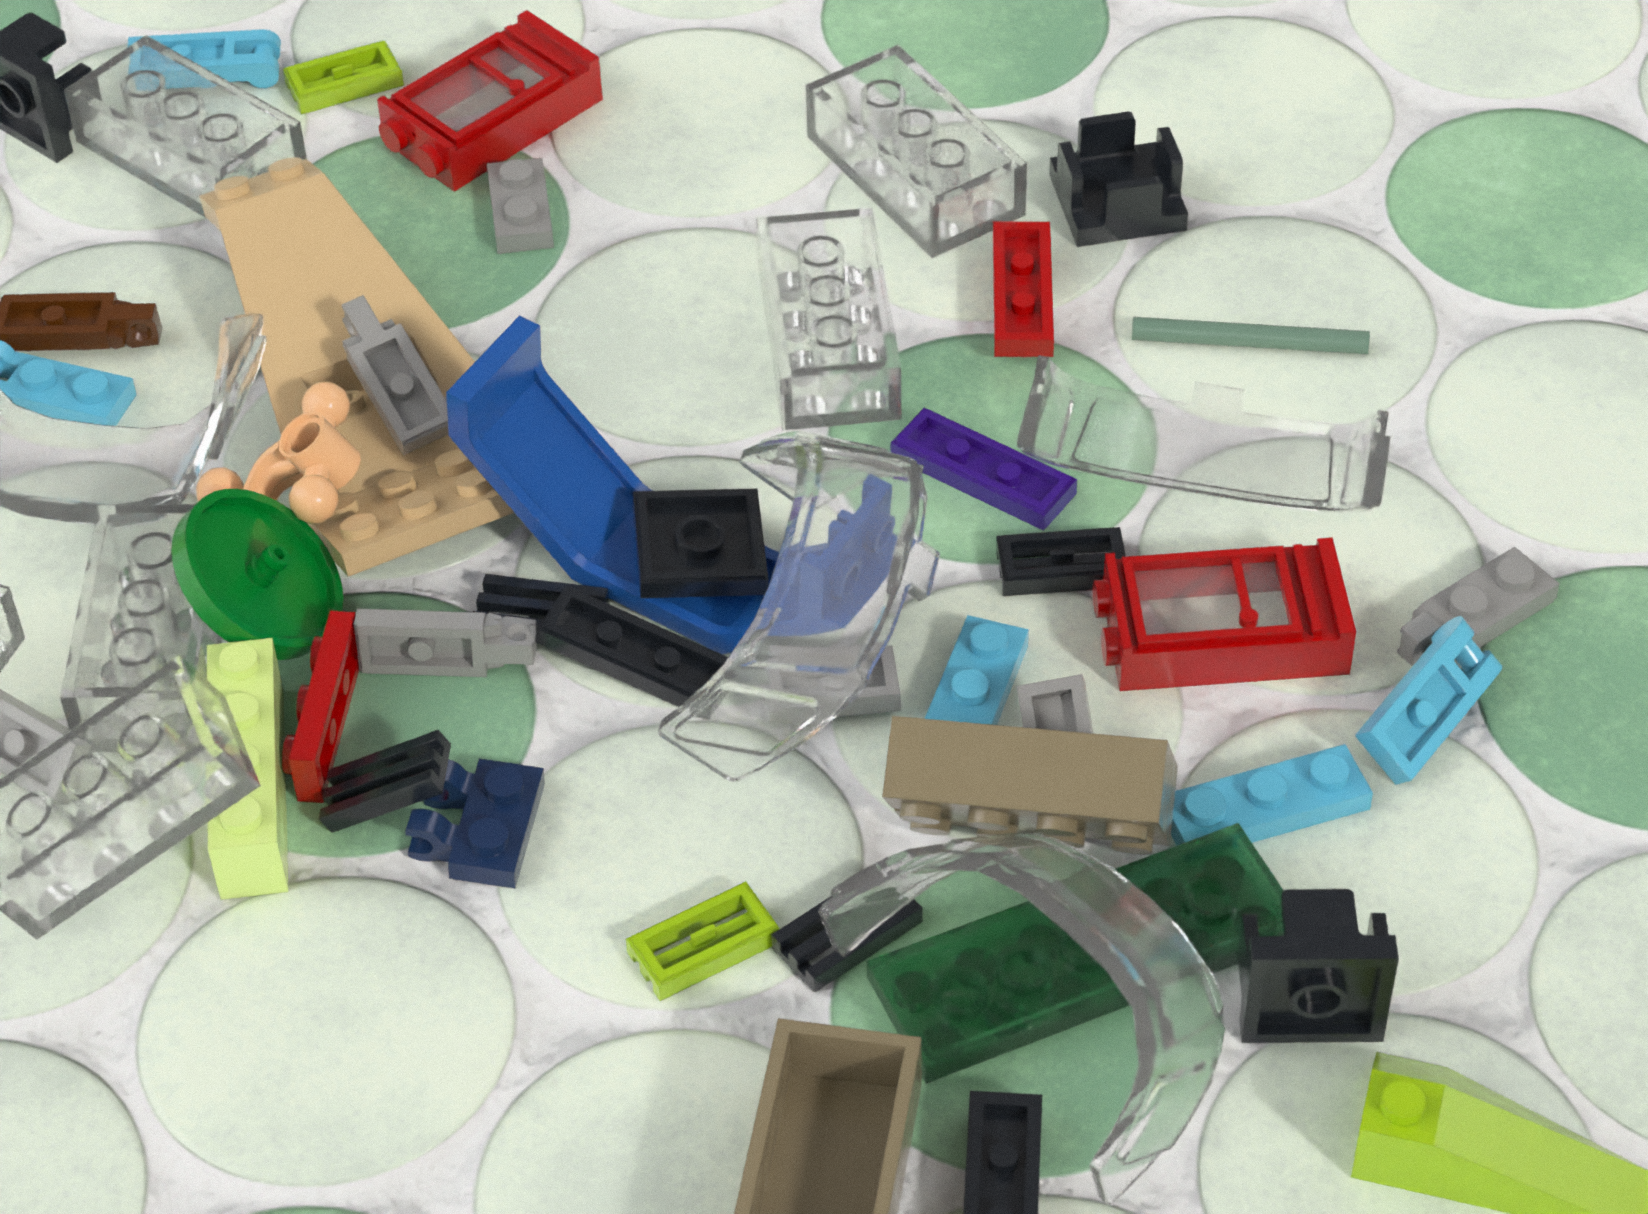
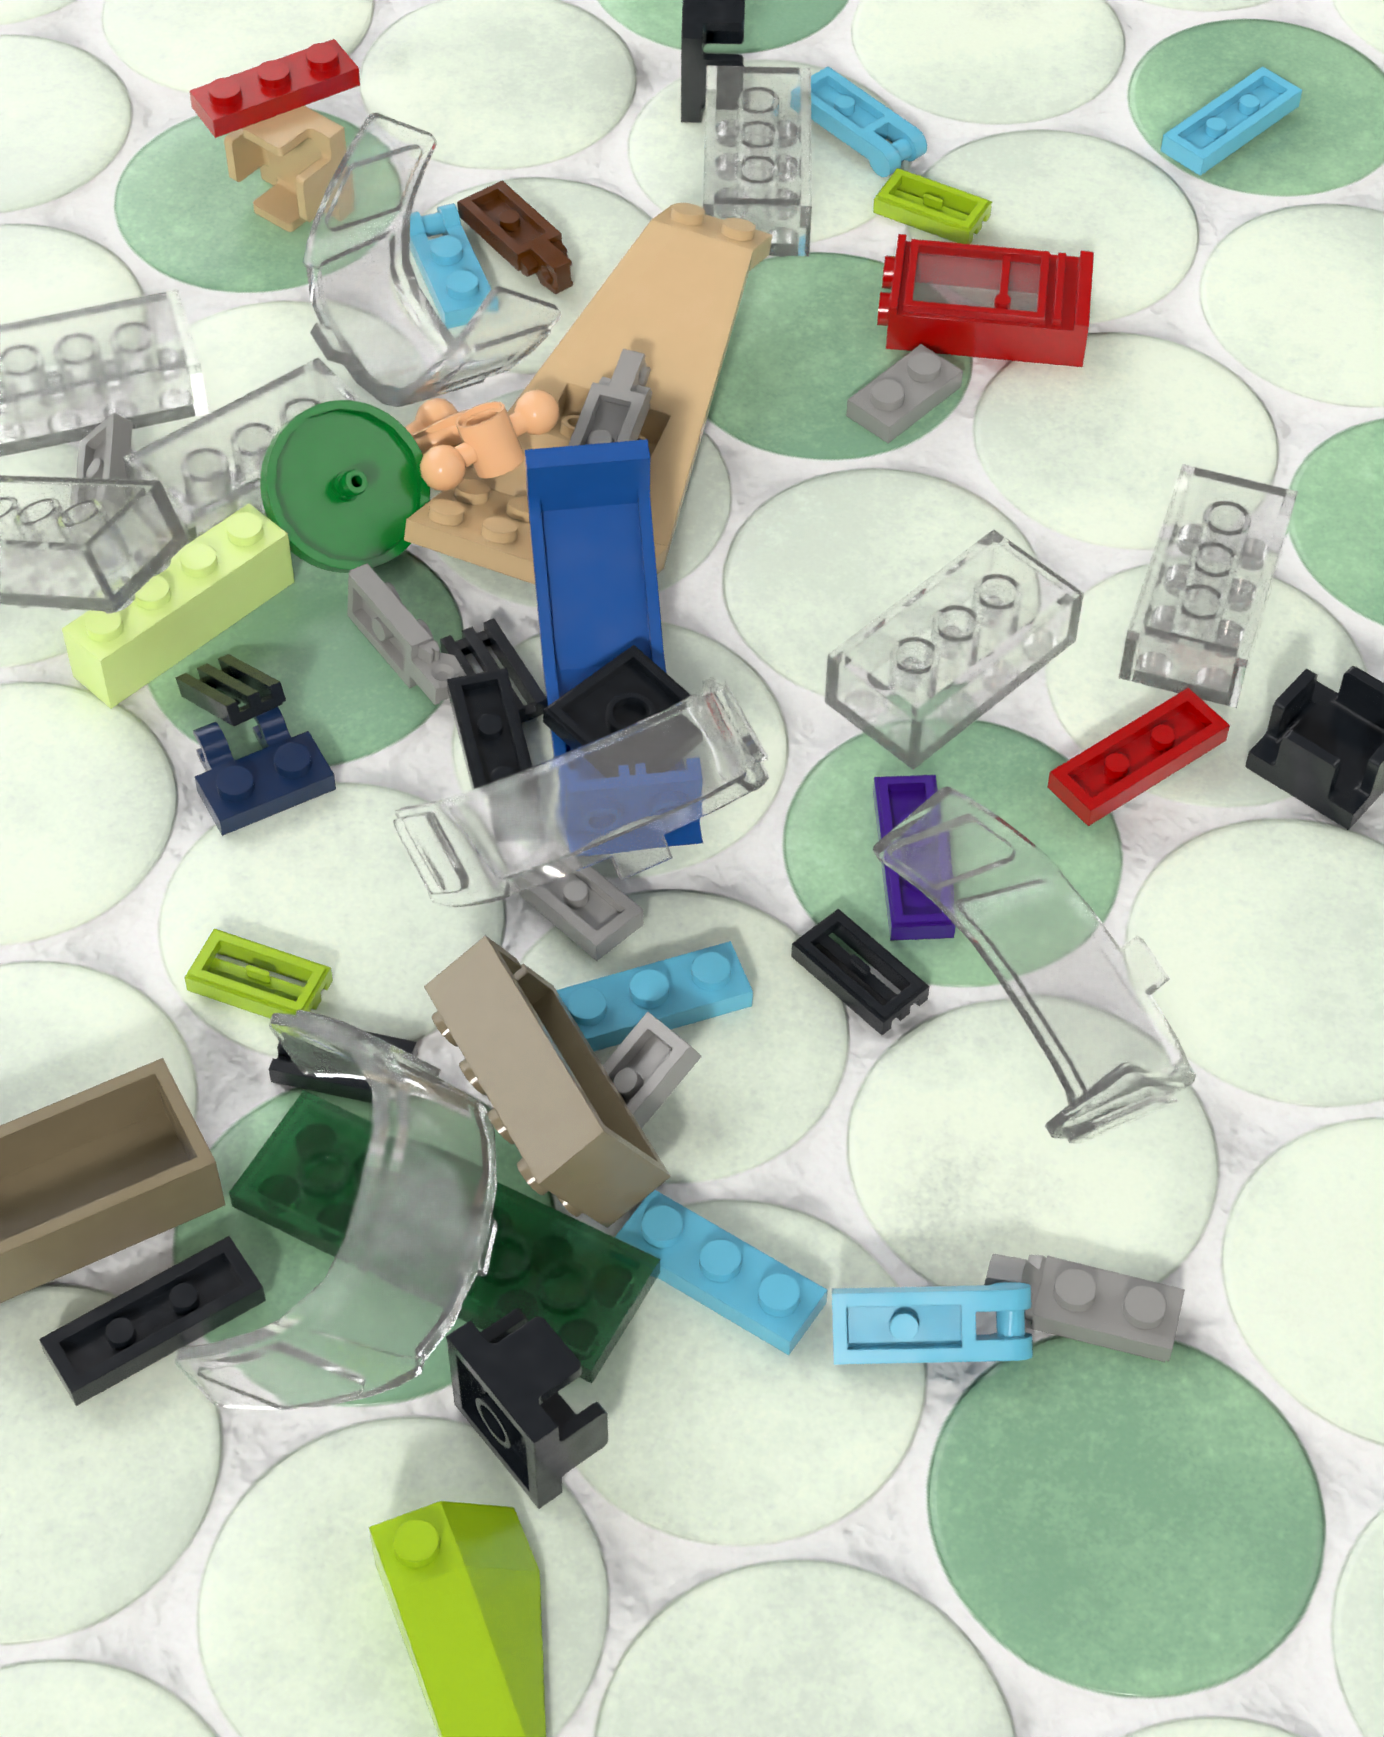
camera: 50 degrees right, 5 degrees up
red plate [282,611,359,803] -> none
red door [1093,537,1356,691] -> none
sand green bar [1132,317,1370,354] -> none

